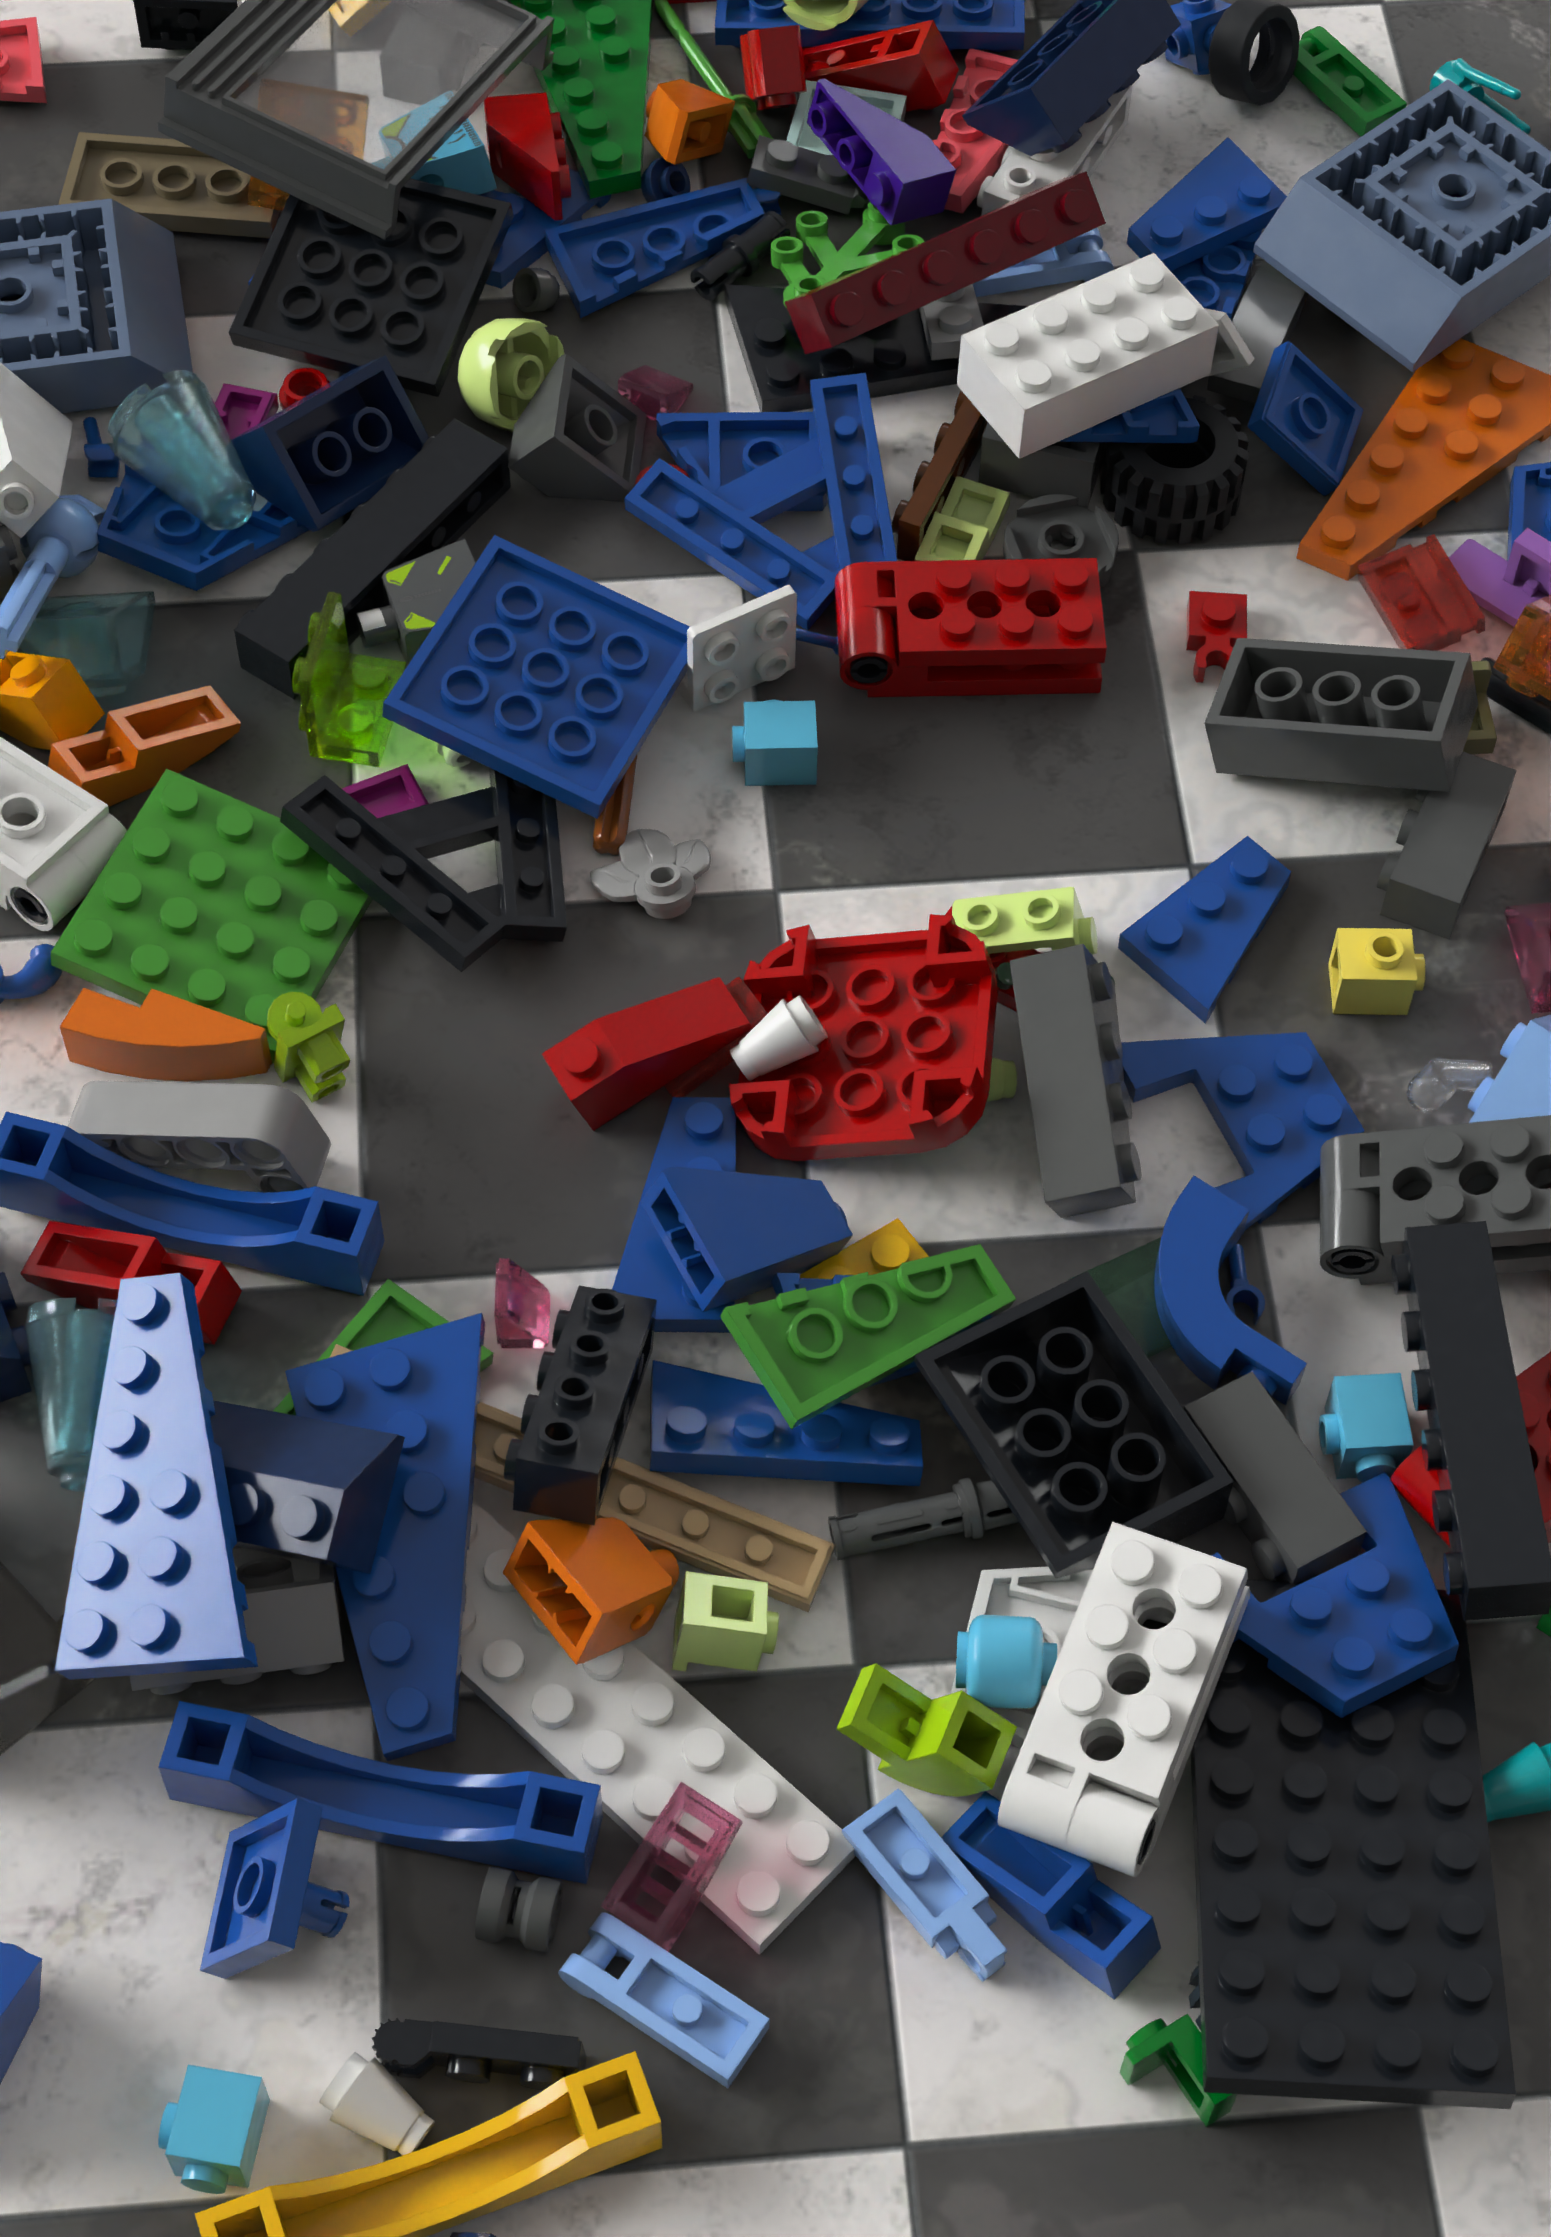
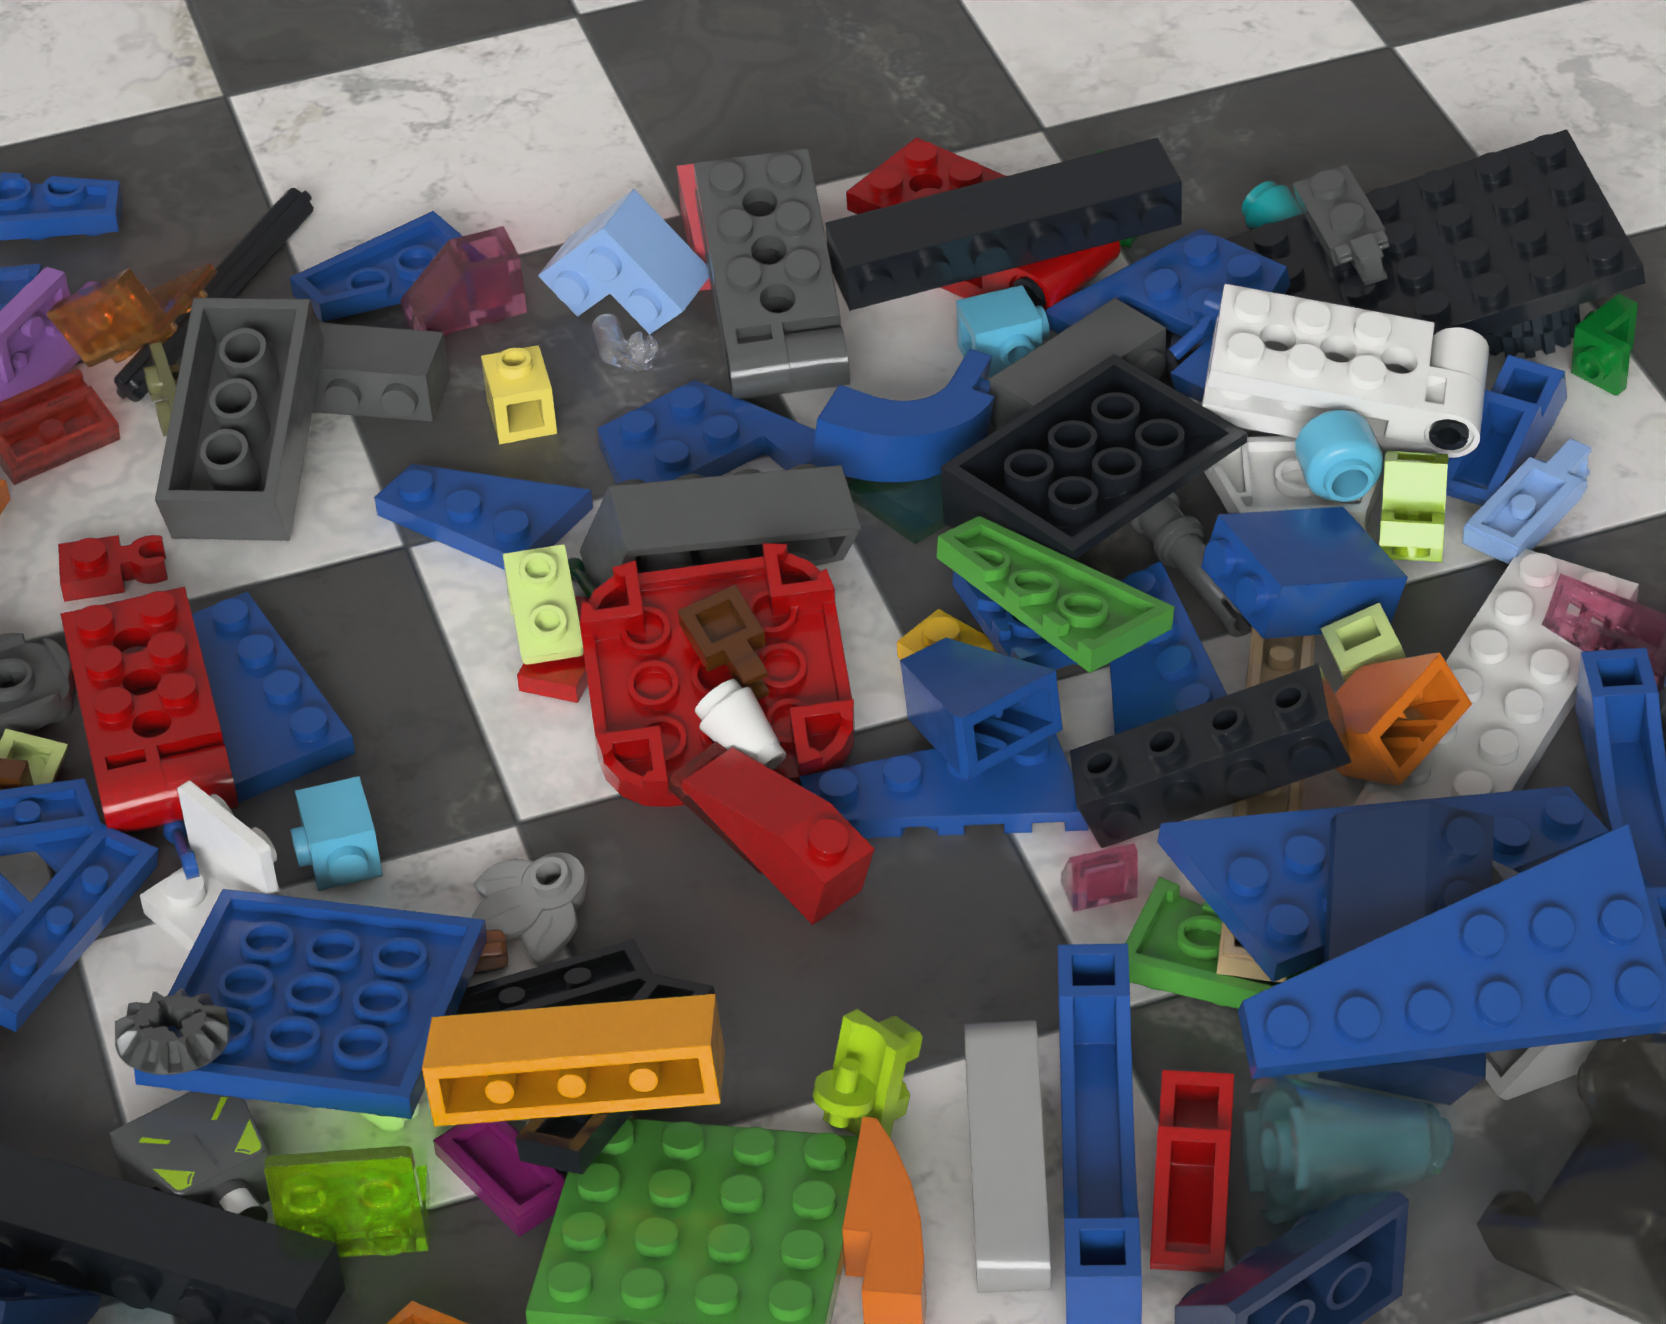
camera: 100 degrees left, 15 degrees down
none -> dark grey gear [115,988,230,1075]
none -> blue wing [192,592,356,803]
none -> light orange brick [422,994,725,1127]
none -> reddish brown plate [678,585,769,700]
none -> blue hand [1169,291,1223,360]
none -> blue brick [1201,507,1408,639]
none -> dark grey hinge [1293,164,1389,286]

